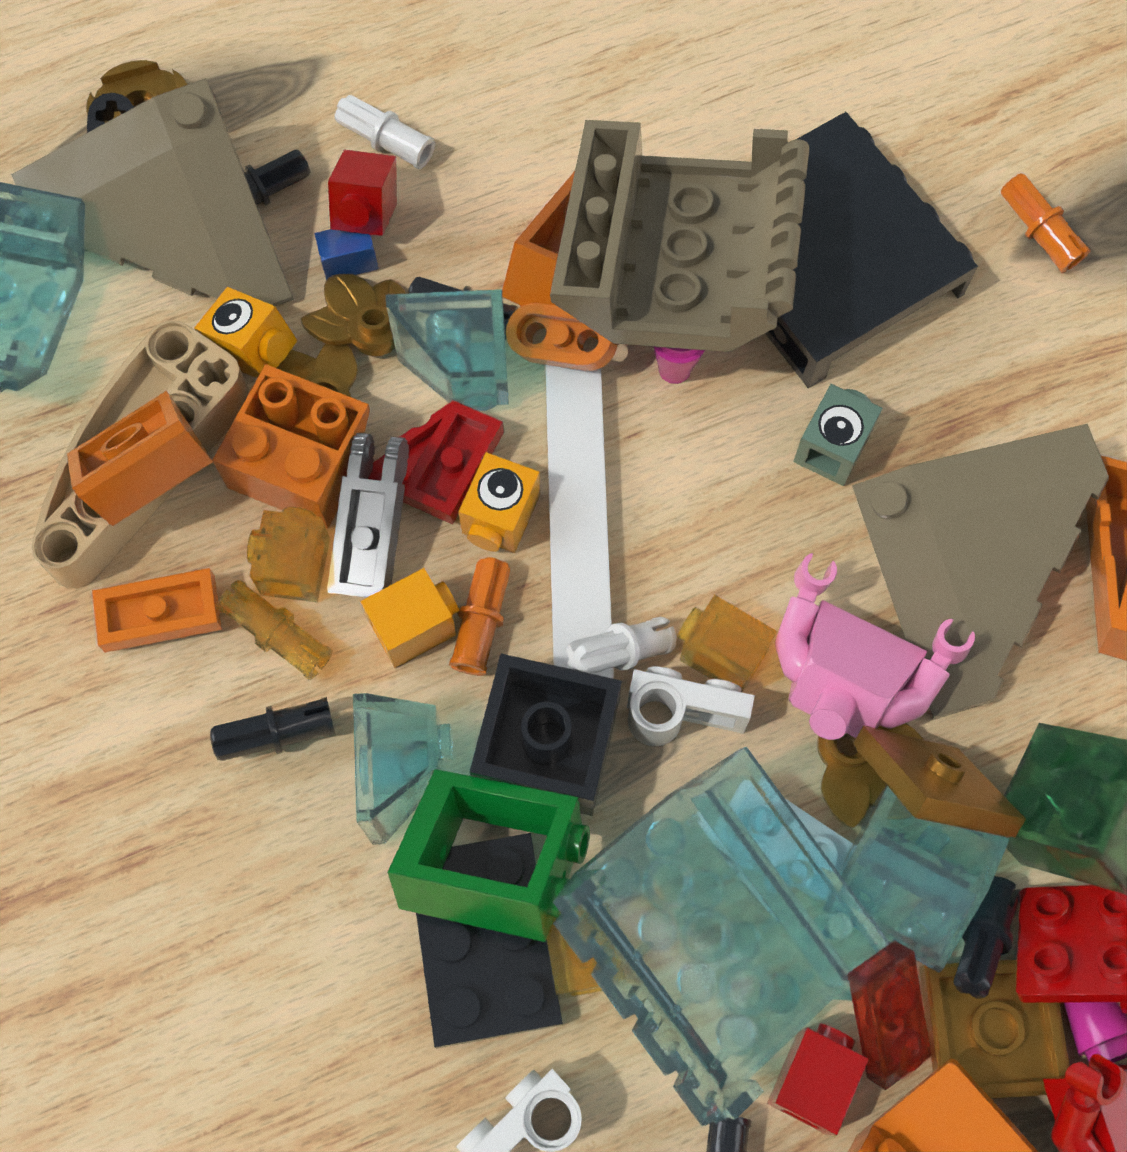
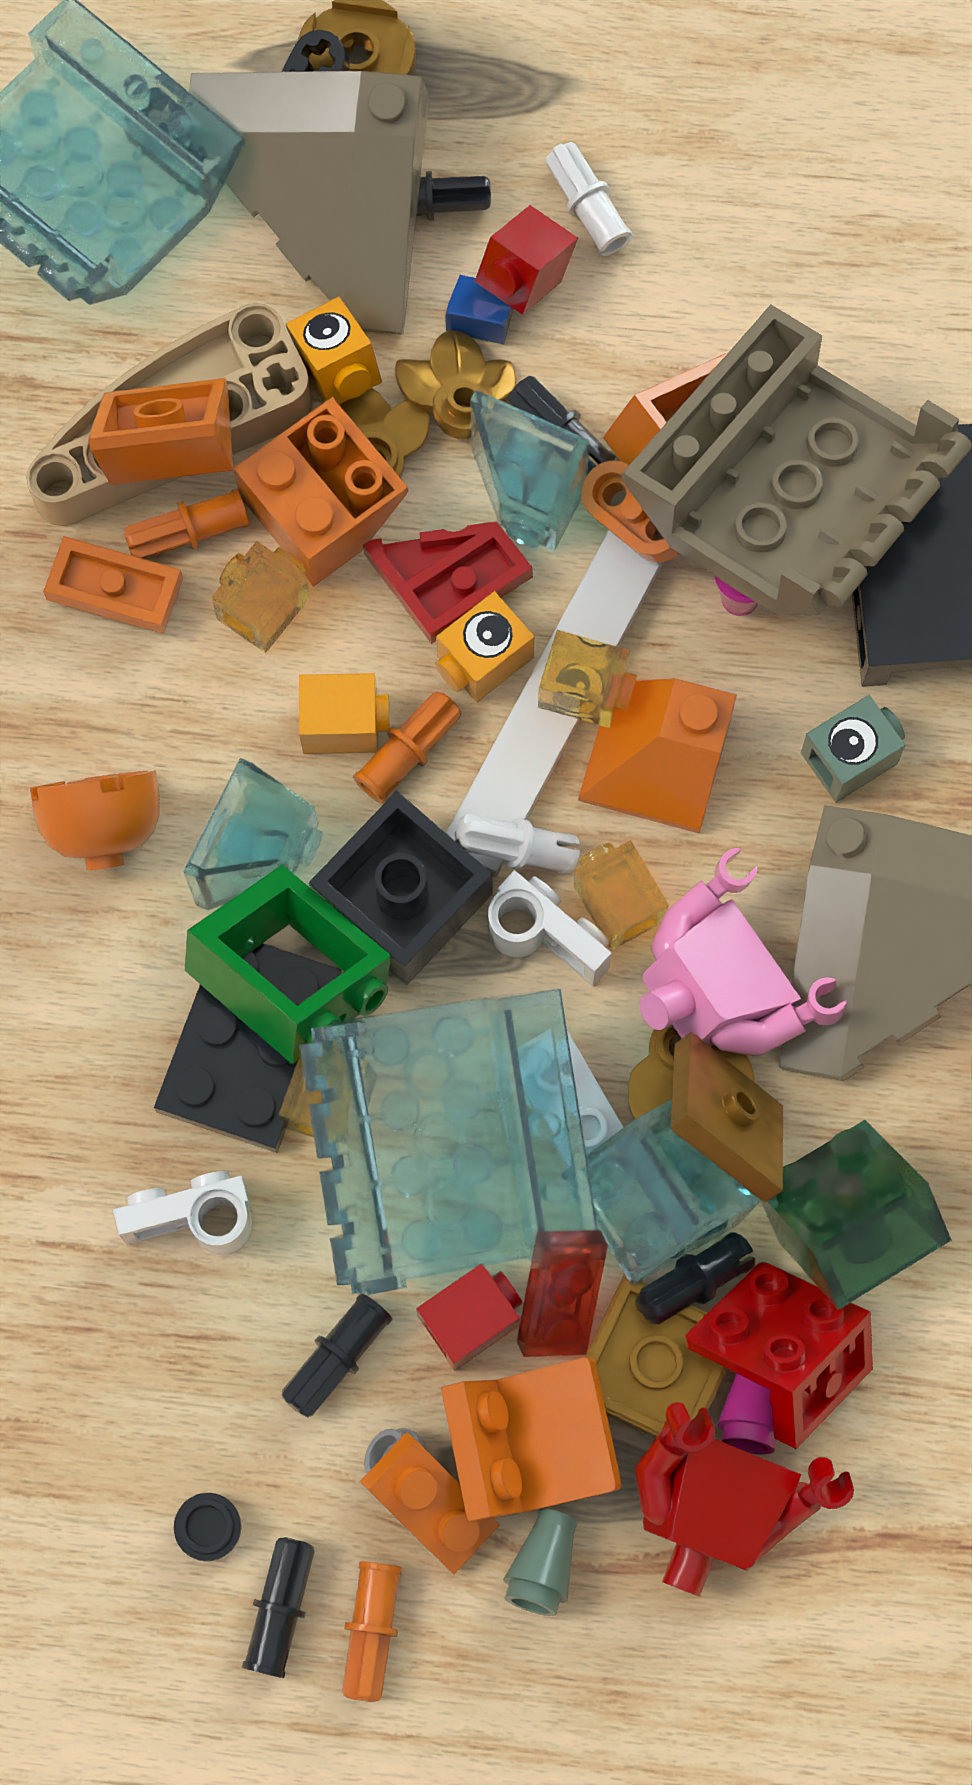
camera: 30 degrees right, 5 degrees up
black axle [210,697,335,761] -> none
clear yellow pin [216,579,333,680] -> none
hinge [327,433,409,598] -> none
none -> orange cylinder [29,770,160,870]
none -> orange axle [124,488,250,559]
none -> clear yellow brick [538,630,637,728]
none -> orange slope [578,678,737,834]

